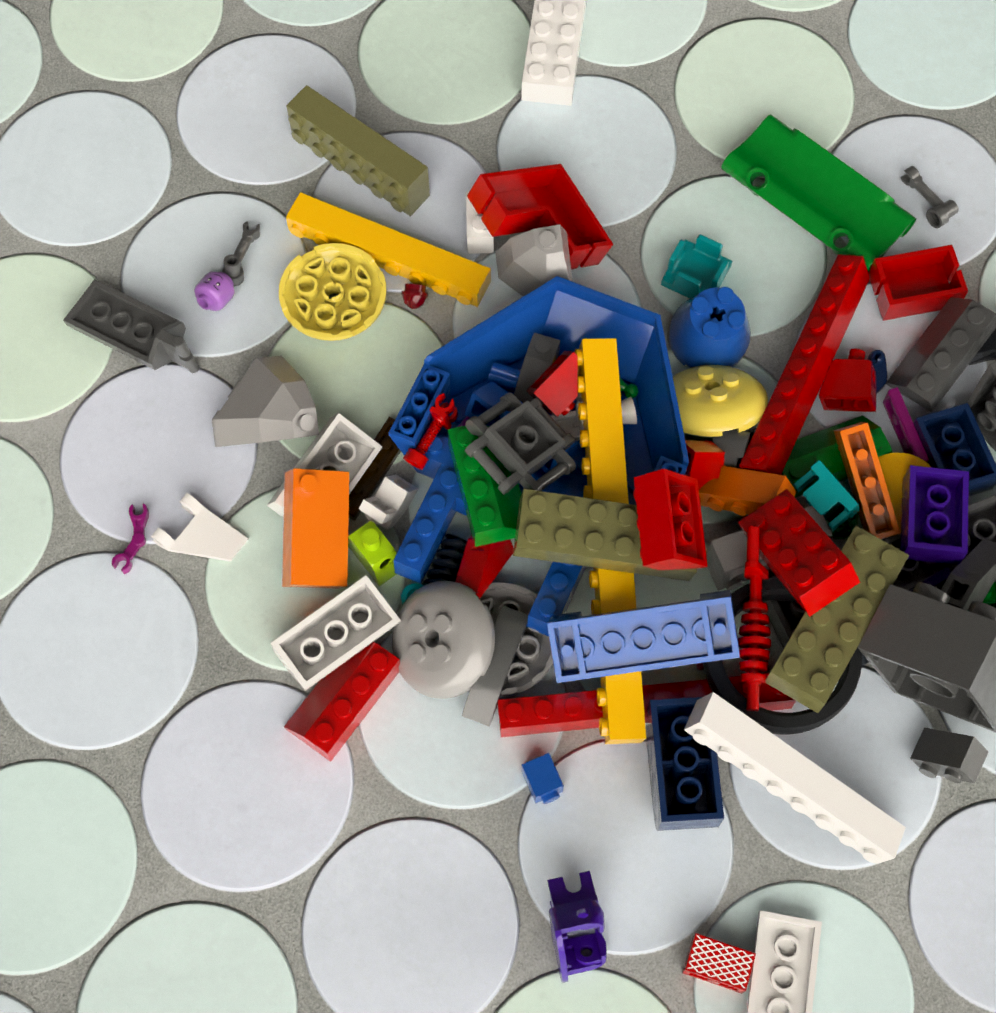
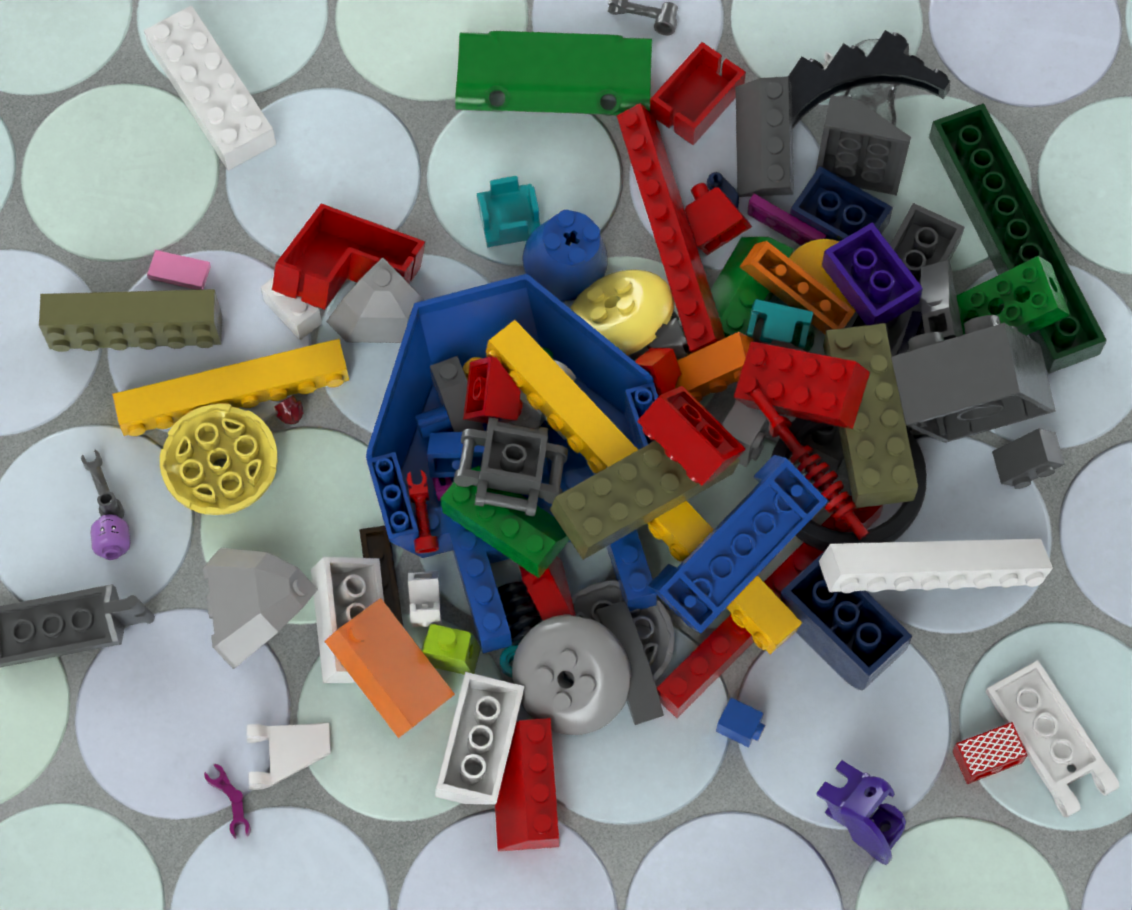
camera: 40 degrees left, 0 degrees up
none -> bright pink tile [147,250,211,290]

